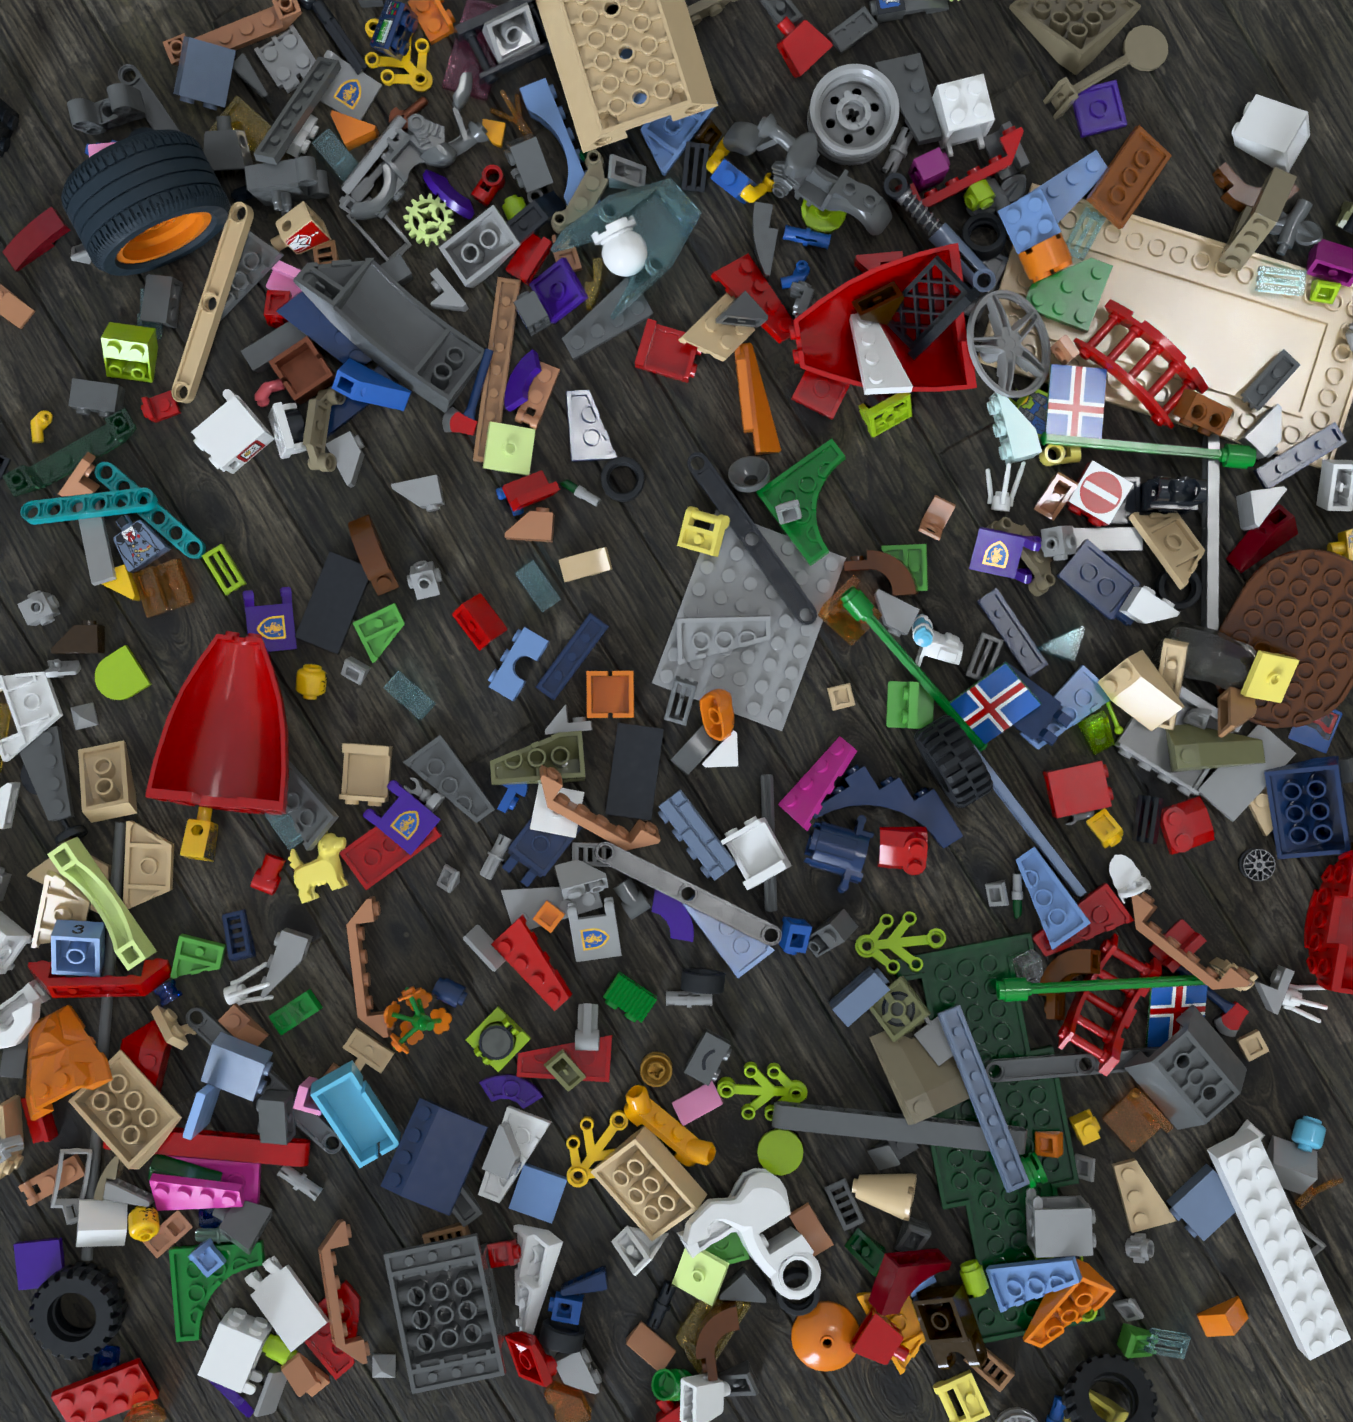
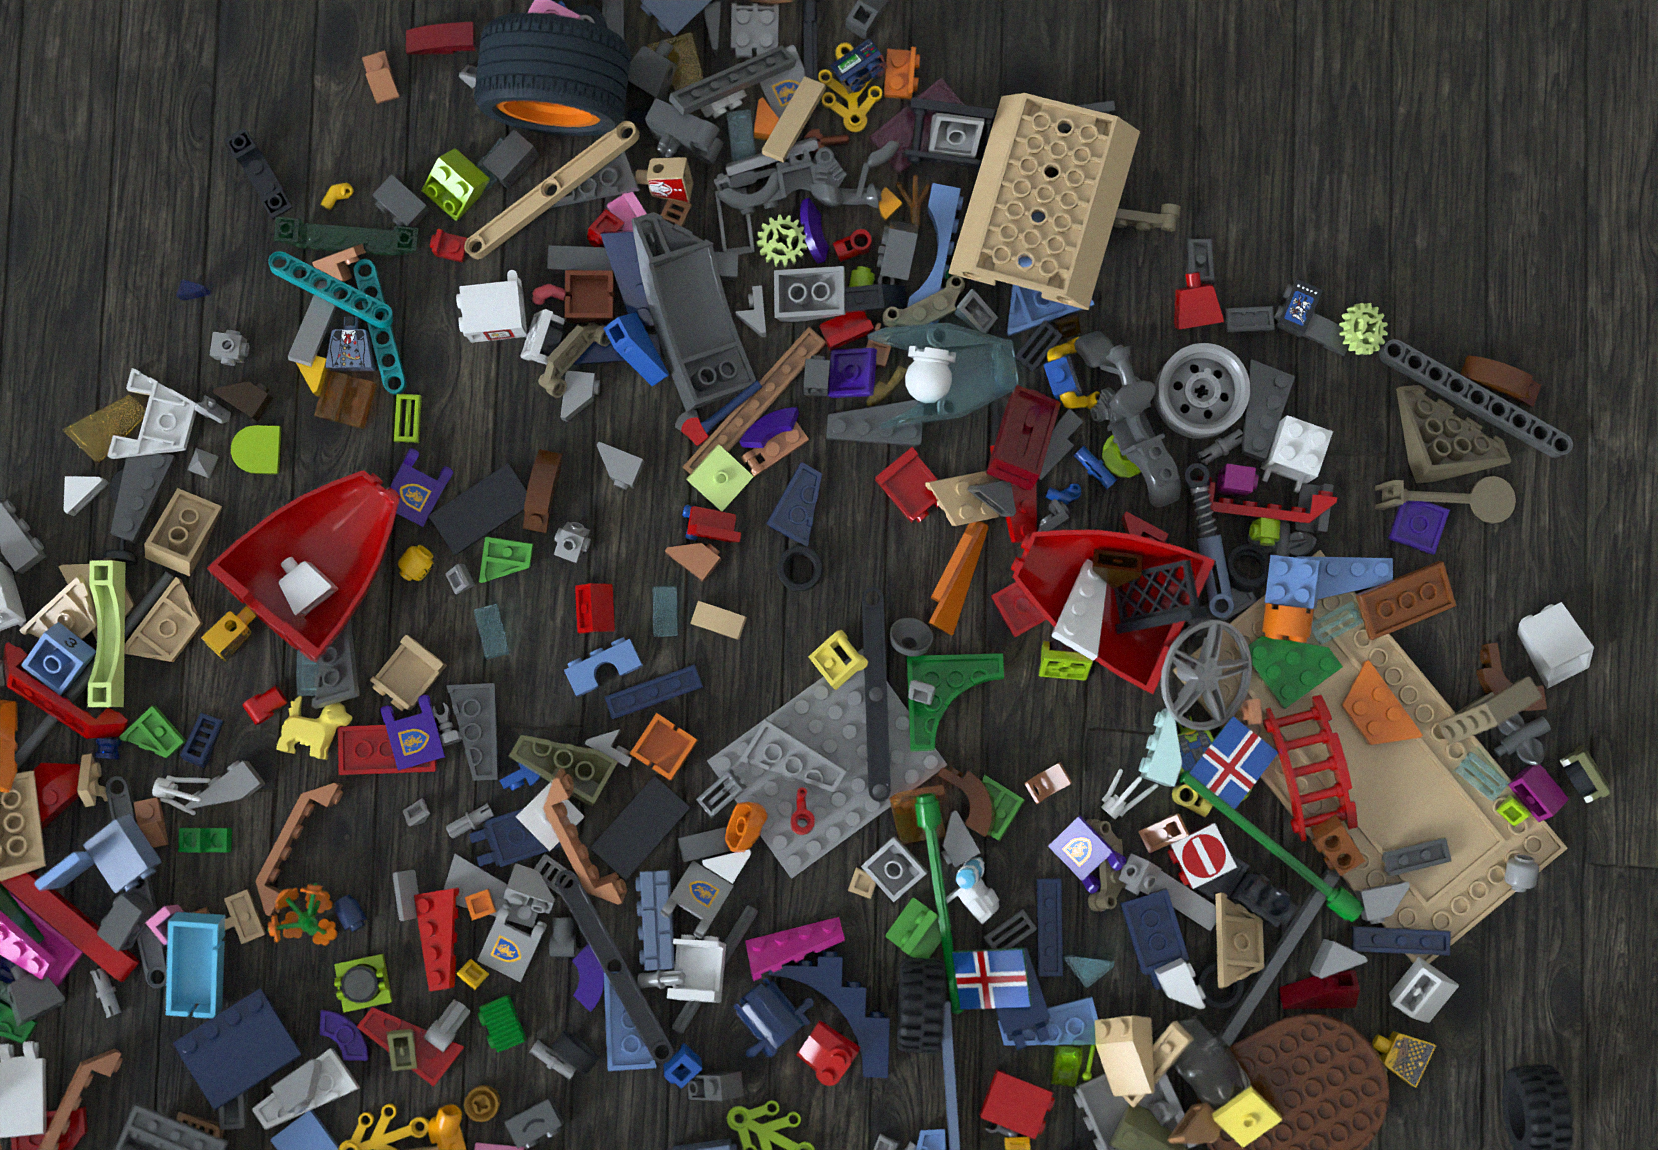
camera: 30 degrees right, 5 degrees down
light grey piece [560,479,601,507] -> none
none -> white torso [279,557,339,617]
none -> yellow slope [457,959,489,991]
none -> light grey axle [637,969,686,989]
none -> light grey flag [660,861,733,939]
none -> tan tile [762,76,826,163]
none -> red plate [790,787,815,835]
none -> light grey slope [861,836,928,902]
none -> dark red piece [986,385,1061,491]
none -> orange wing [1341,660,1423,745]

